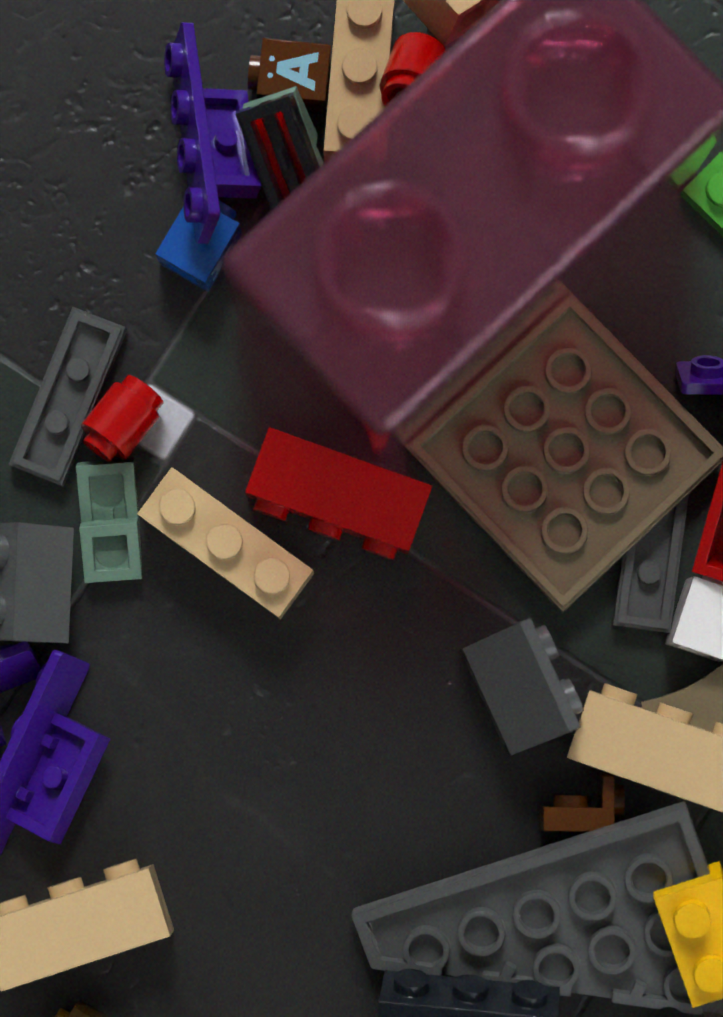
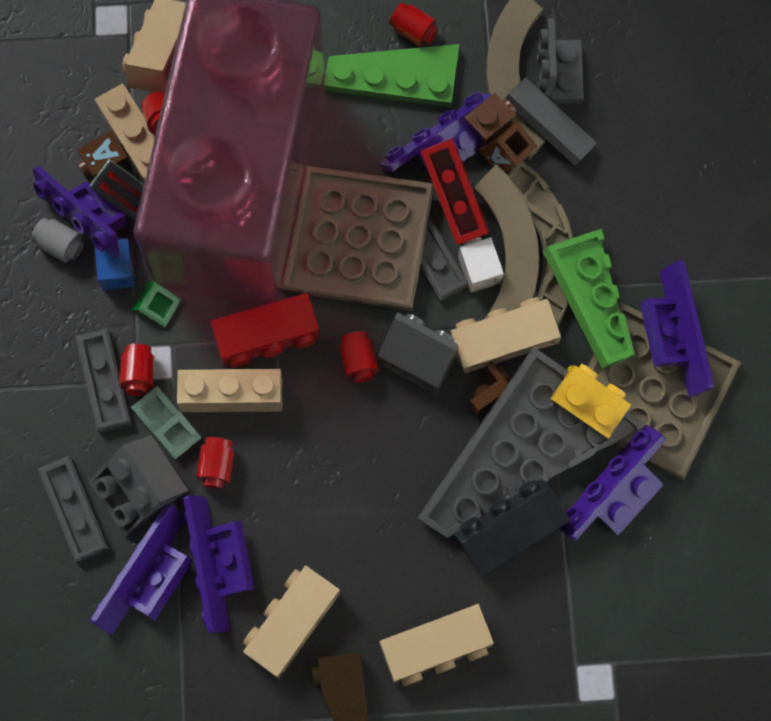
camera: 35 degrees left, 10 degrees down
none -> light grey brick [31,218,84,263]
none -> green slope [131,282,182,328]
none -> red brick [196,437,235,489]
none -> red brick [339,331,379,383]

